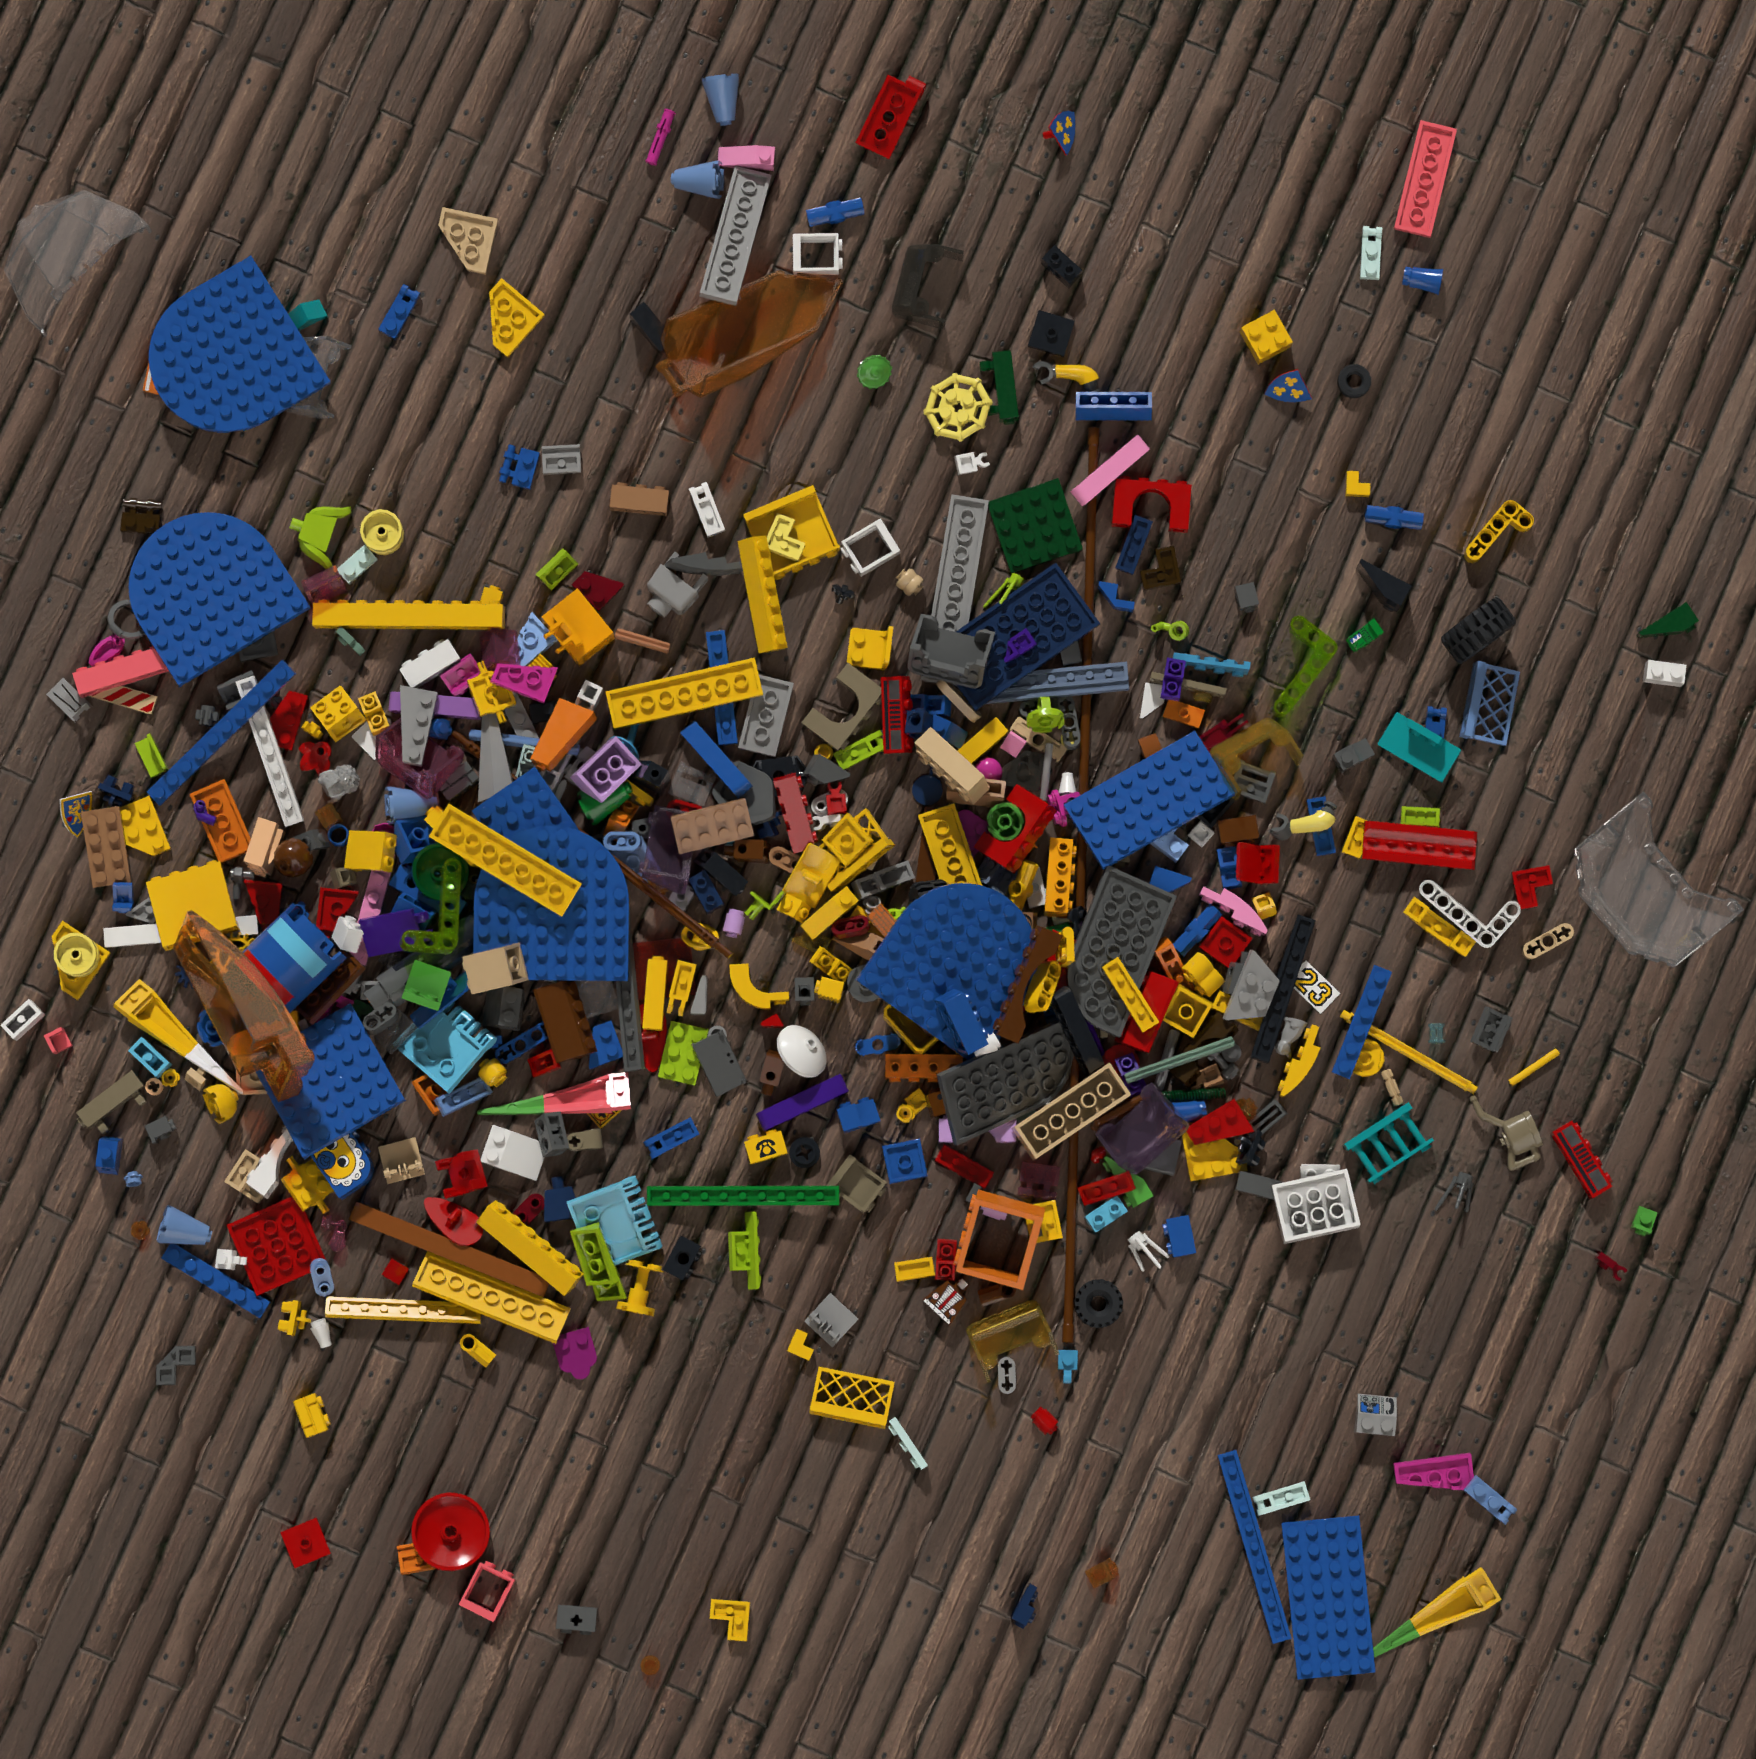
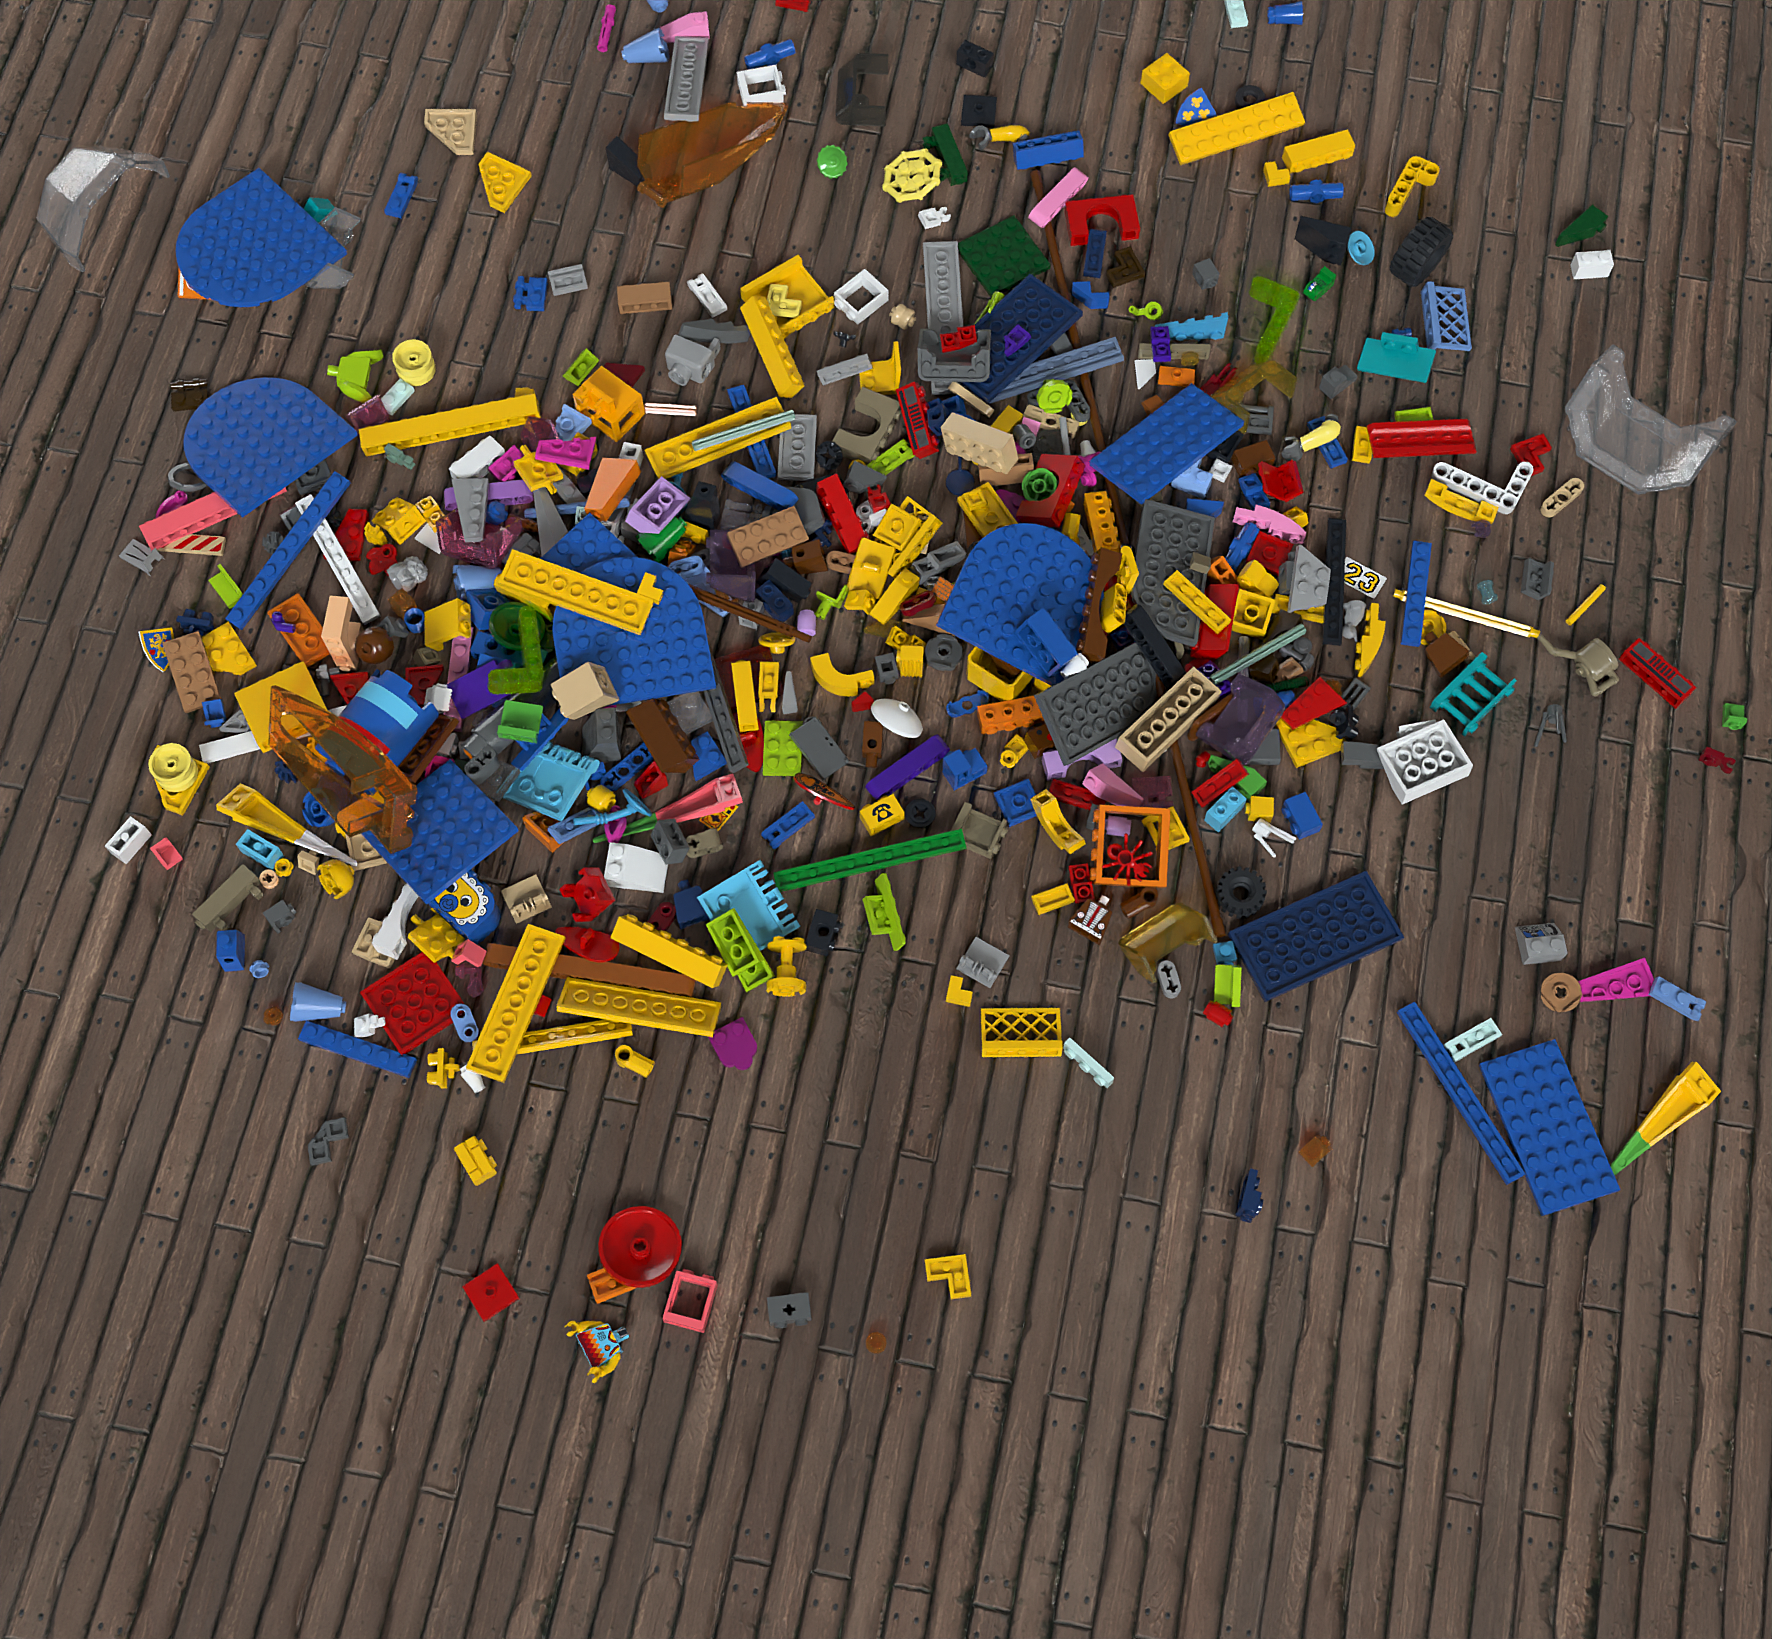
camera: 10 degrees left, 15 degrees down
none -> coral panel [451,939,487,967]
none -> yellow plate [466,924,566,1083]
none -> torso [564,1321,629,1383]
none -> dark azure dish [573,788,652,825]
none -> dark pink arm [604,805,627,843]
none -> yellow piece [637,572,663,605]
none -> axle [692,409,795,451]
none -> shield [793,773,855,810]
none -> black gear [815,441,843,470]
none -> light grey plate [817,354,873,385]
none -> red slope [940,325,977,353]
none -> yellow tile [963,488,987,512]
none -> dark grey brick [1013,424,1036,449]
none -> yellow arch [1030,789,1086,854]
none -> bright pink slope [1082,763,1144,807]
none -> red animal [1102,833,1153,886]
none -> yellow plate [1168,92,1305,165]
none -> dark tan slope [1189,552,1211,574]
none -> lime panel [1214,964,1242,1007]
none -> dark blue plate [1228,871,1404,1002]
none -> yellow brick [1245,796,1274,823]
none -> yellow brick [1282,130,1355,173]
none -> medium azure dish [1348,231,1374,265]
none -> reddish brown torso [1424,631,1469,678]
none -> clear purple plate [1471,520,1491,538]
none -> medium nougat plate [1541,973,1582,1012]

